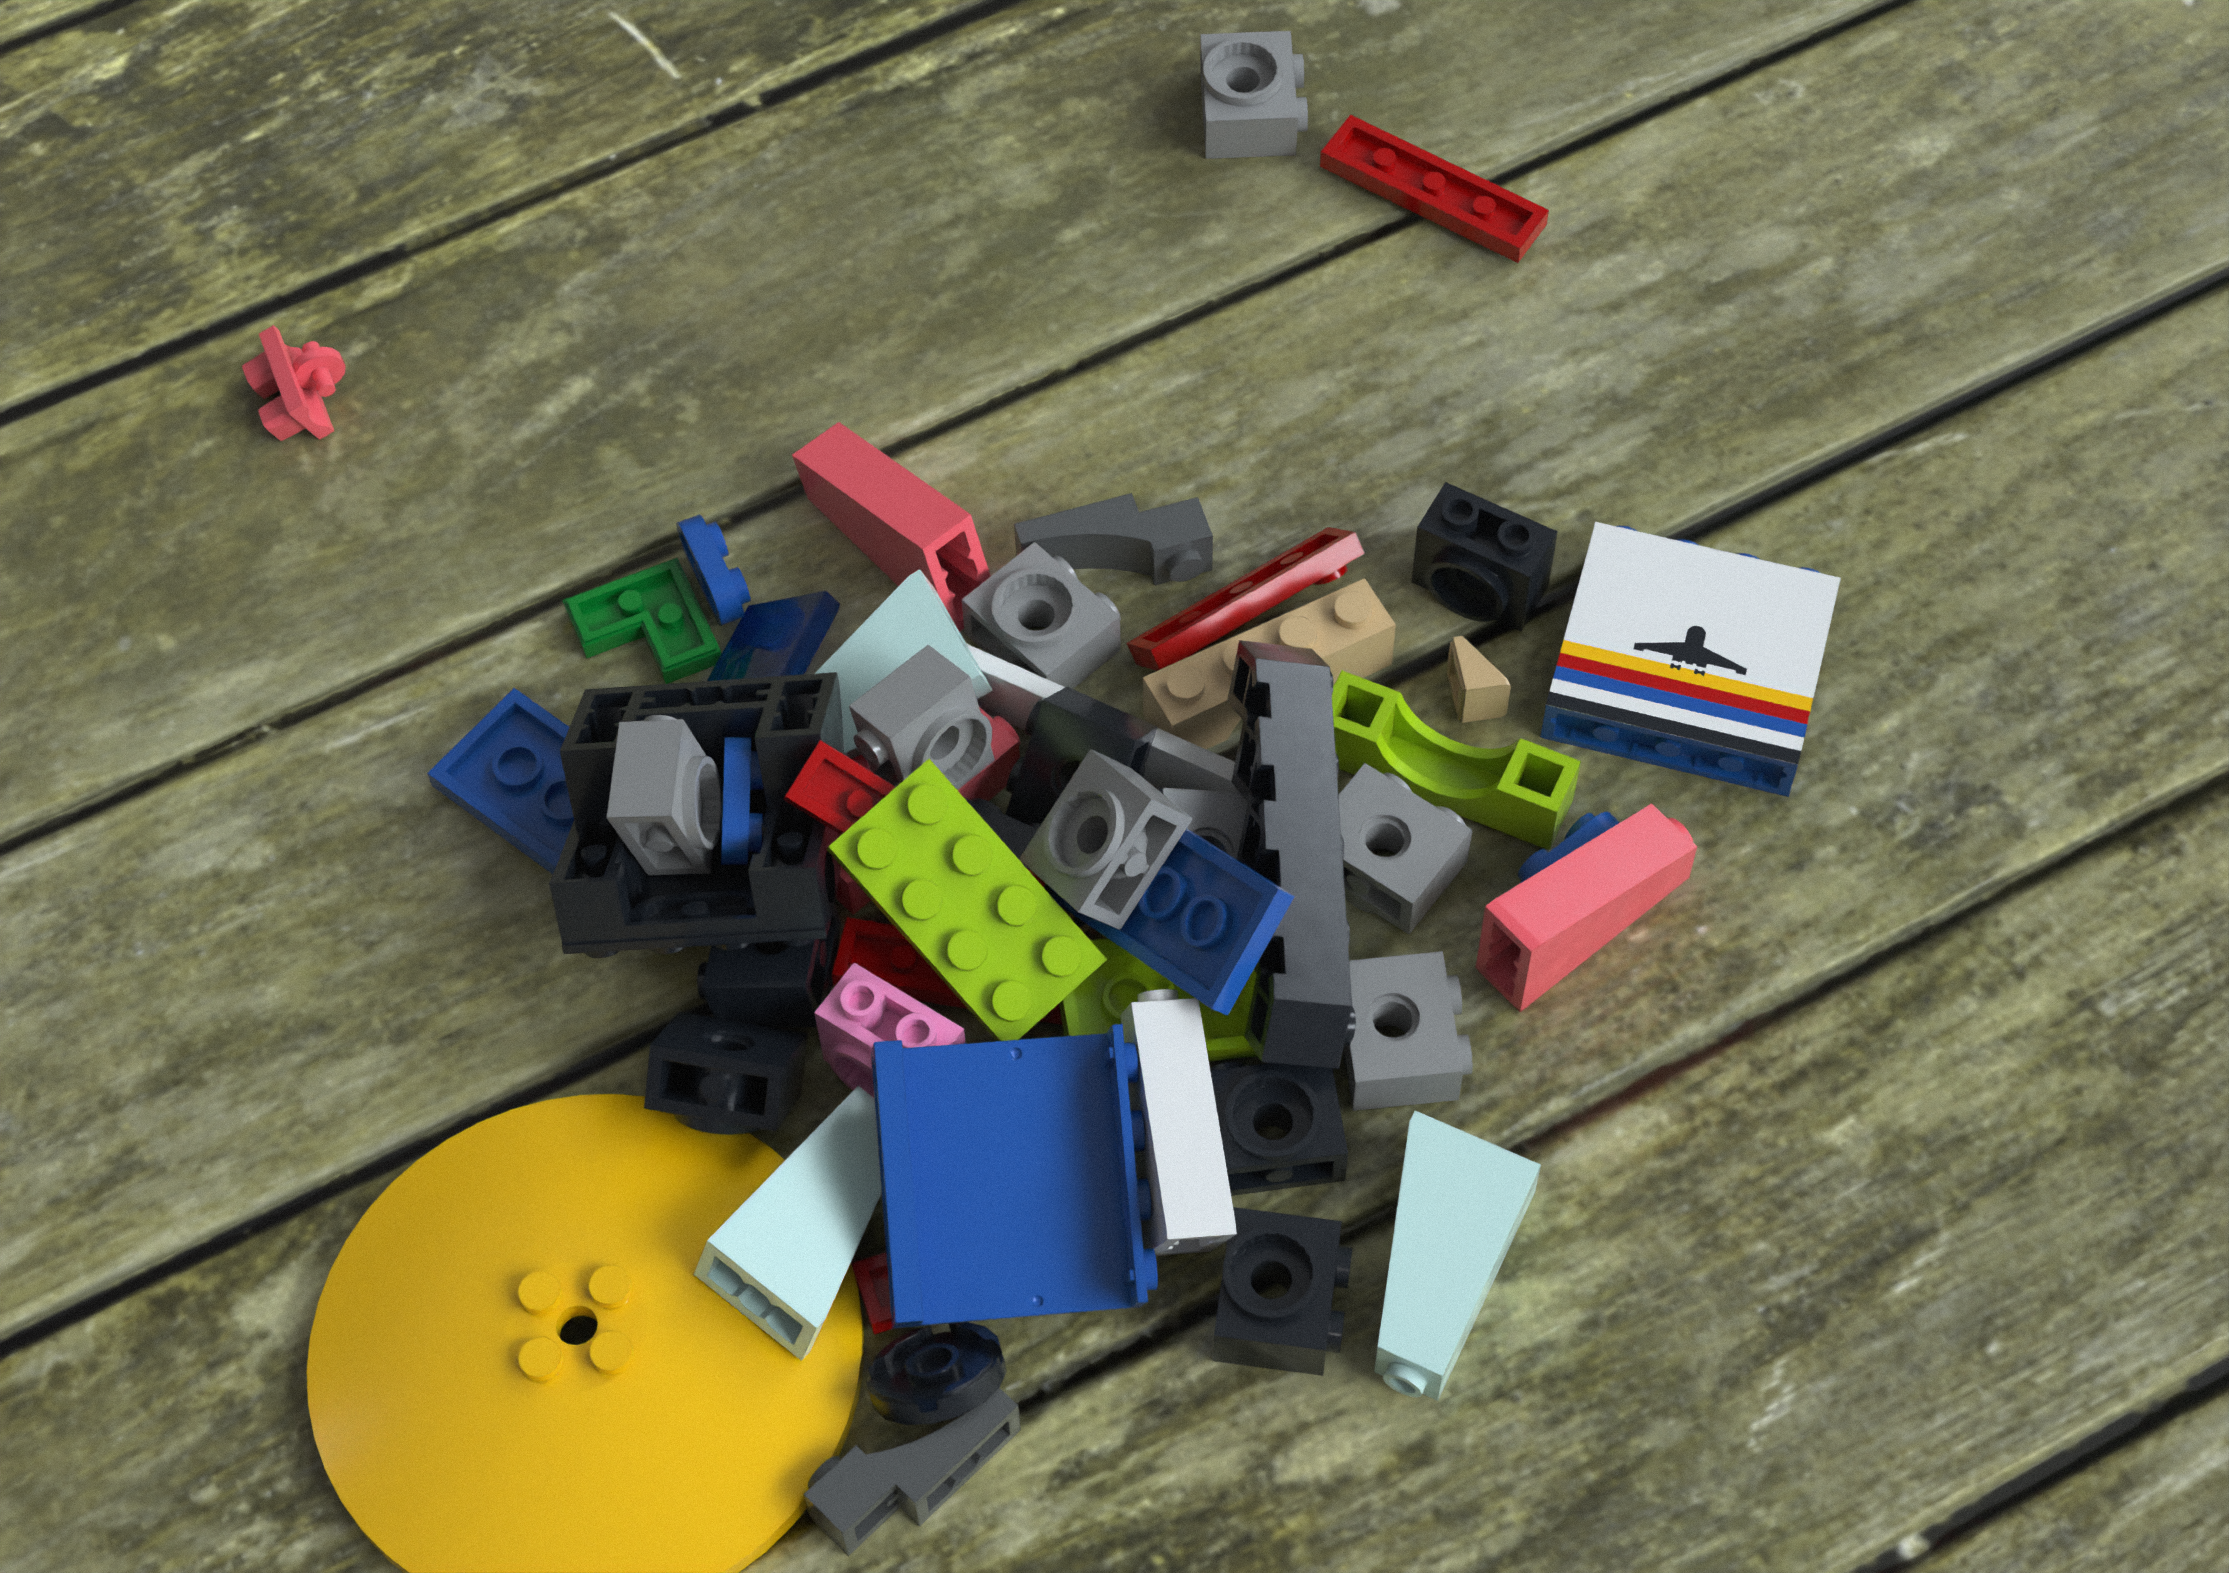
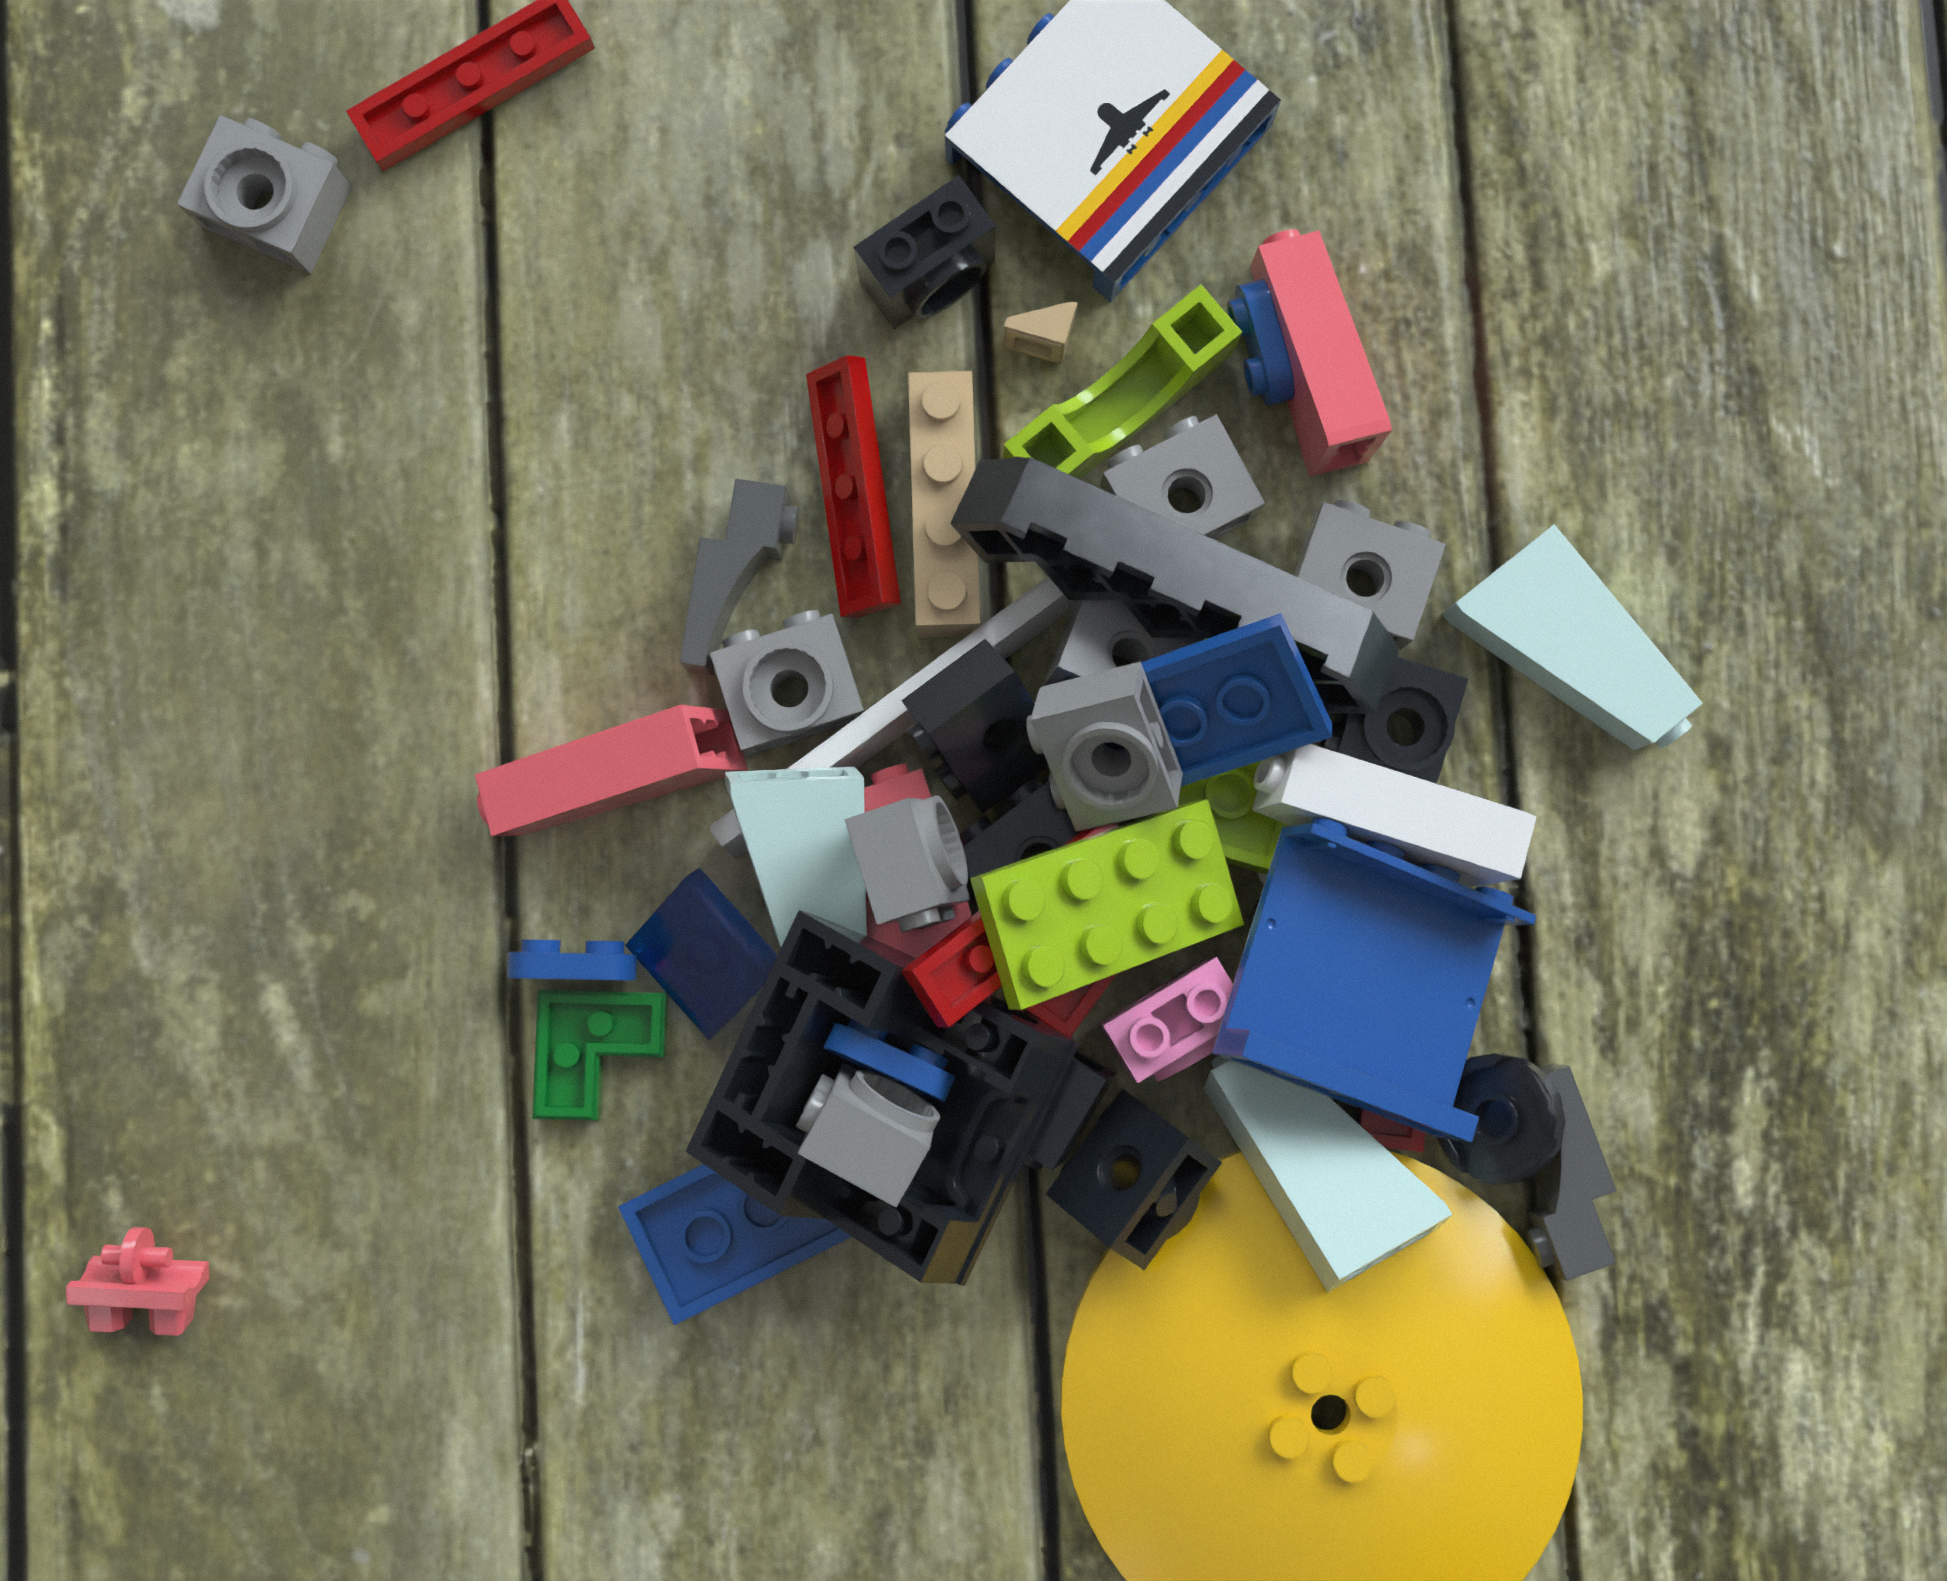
camera: 65 degrees left, 25 degrees up
black brick [1213,1207,1353,1376] -> none

